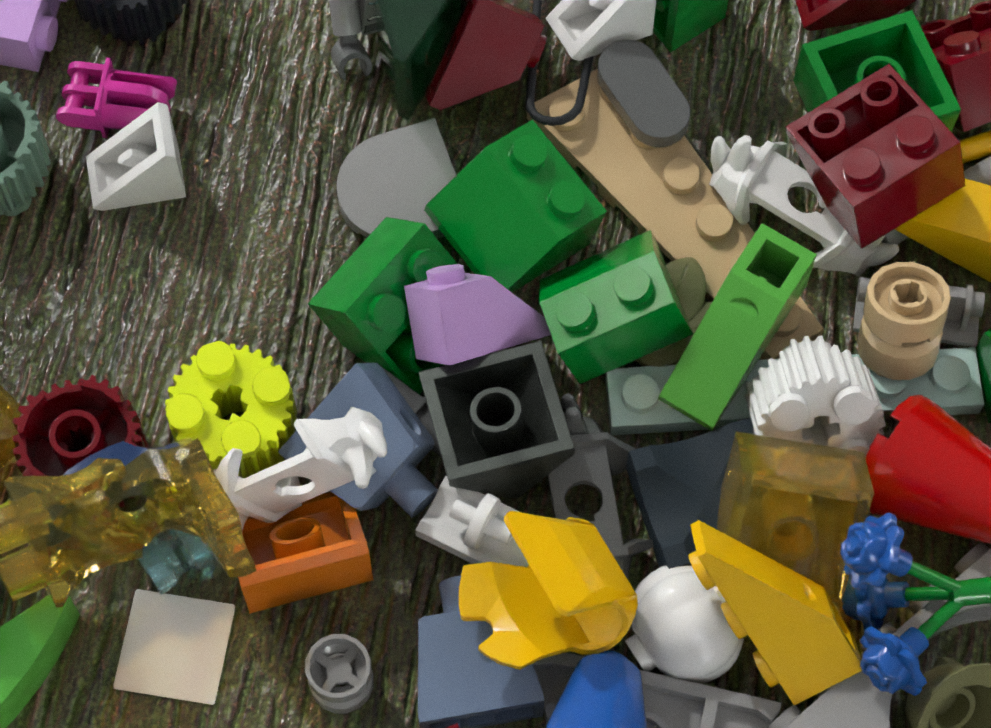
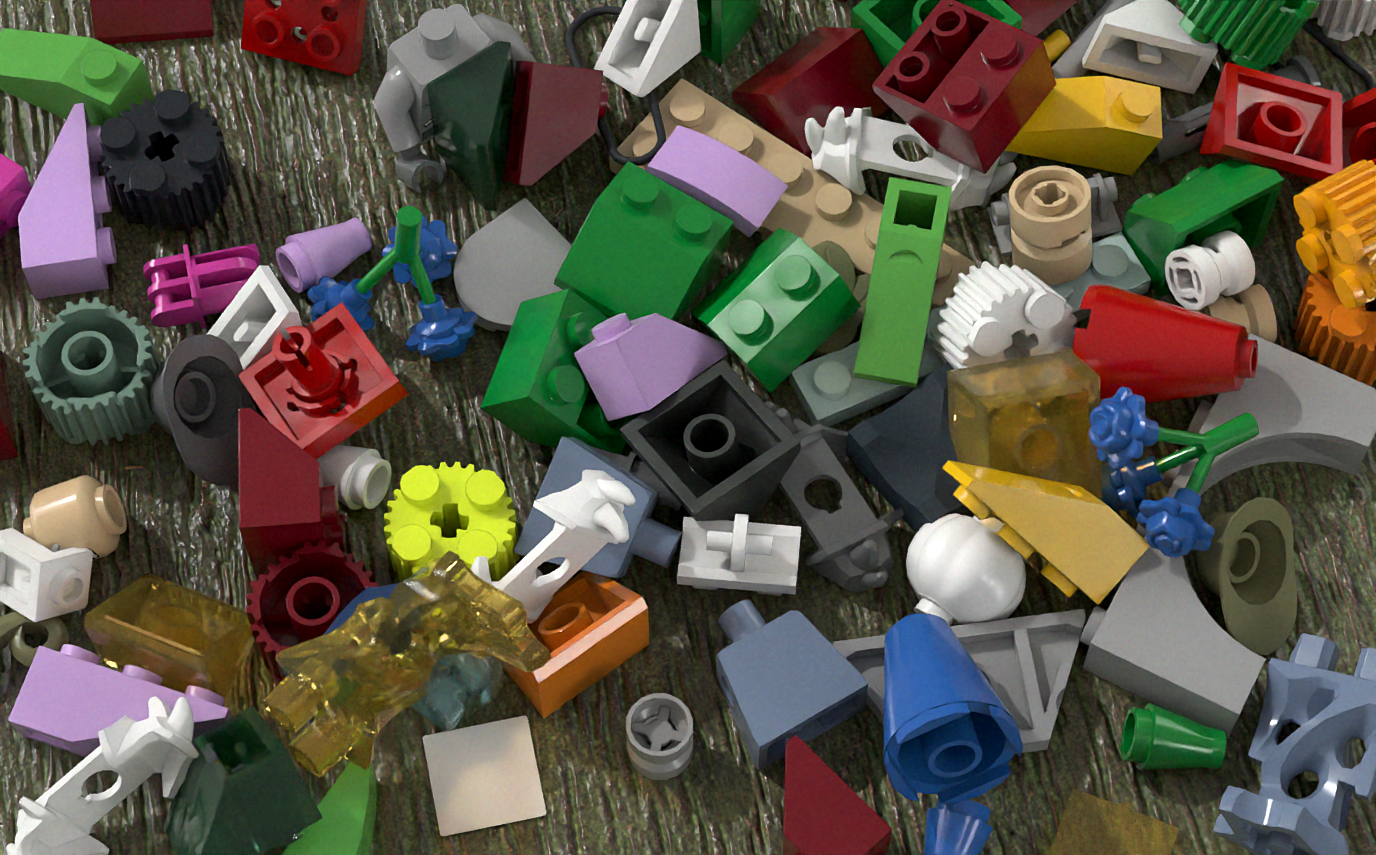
camera: 20 degrees left, 5 degrees down
yellow piece [459,511,638,670] -> none
dark grey tile [597,40,690,148] -> none
none -> dark grey piece [149,334,255,486]
none -> red plate [238,302,408,460]
none -> dark red slope [238,408,347,581]
none -> lavender cone [276,217,372,293]
none -> blue plant [307,206,478,362]
none -> white cone [317,445,391,510]
none -> lavender slope [644,125,788,237]
none -> dark red slope [732,27,894,160]

